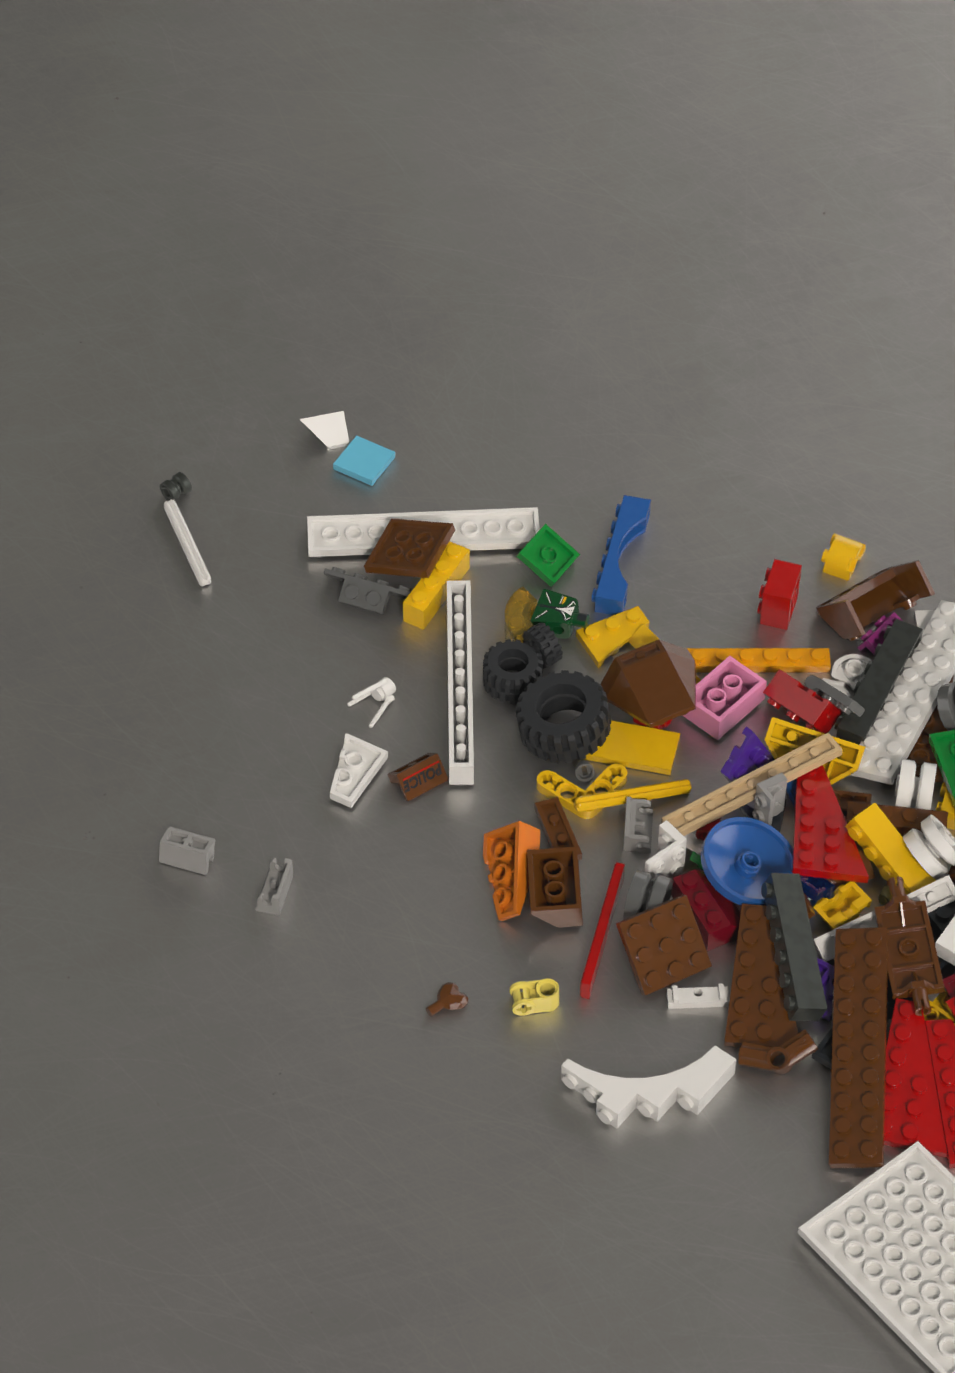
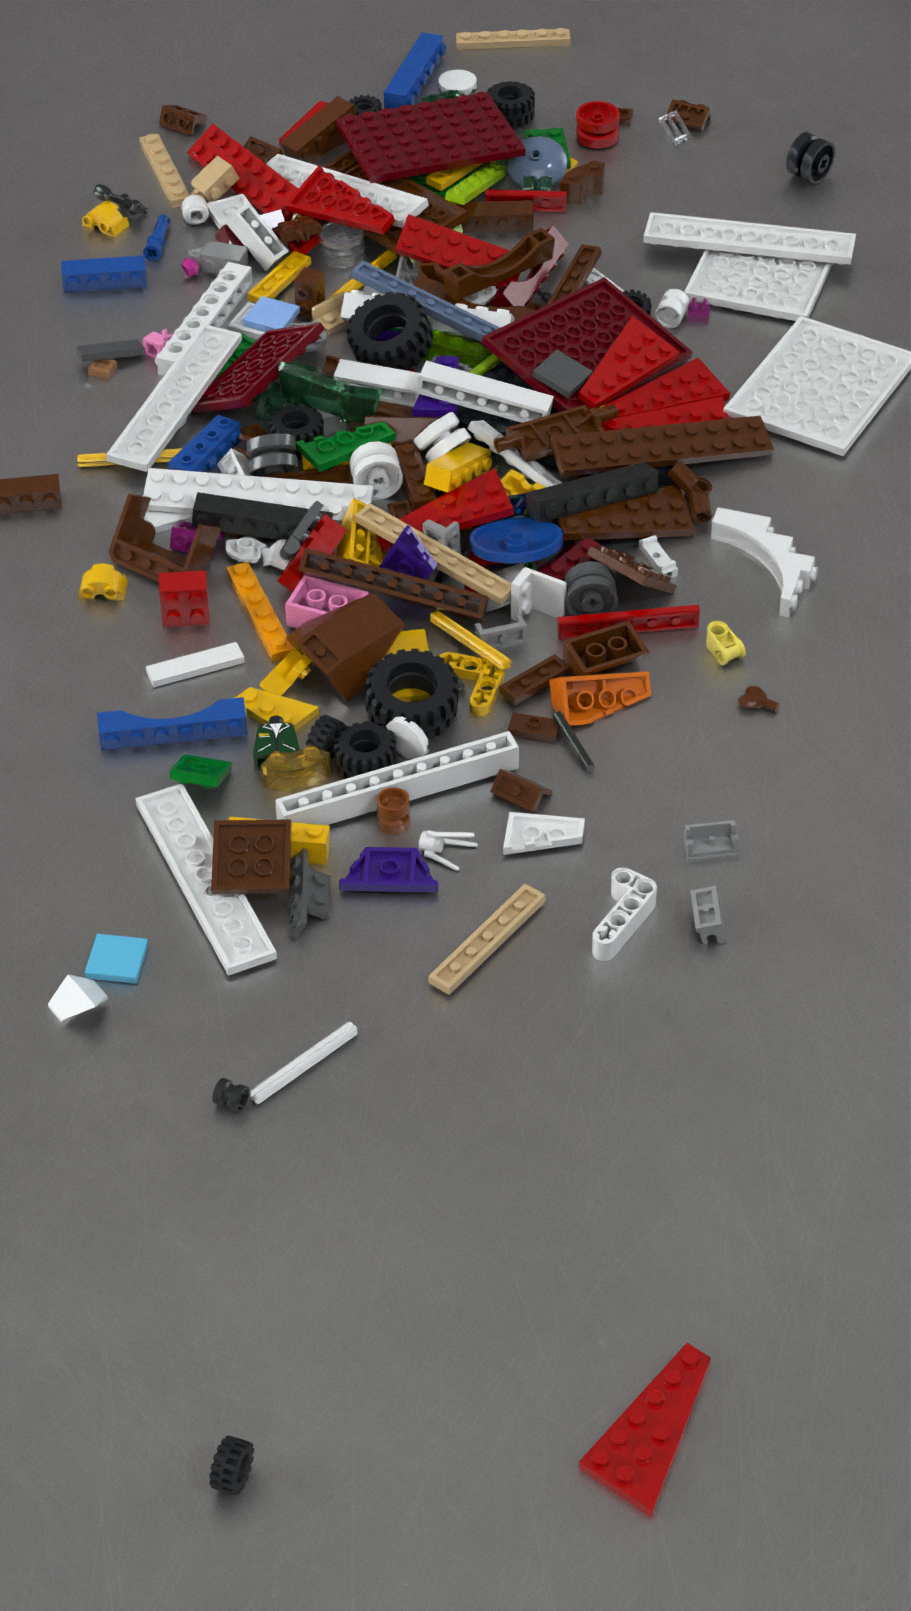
camera: 110 degrees left, 5 degrees down
none -> white tile [146,642,245,688]
none -> reddish brown brick [299,548,488,623]
none -> dark purple wing [339,847,439,893]
none -> dark orange wheel [377,787,410,835]
none -> white tile [386,717,429,760]
none -> tan plate [428,884,546,995]
none -> reddish brown plate [508,712,560,743]
none -> pearl dark grey bar [553,711,595,772]
none -> white beam [592,868,657,961]

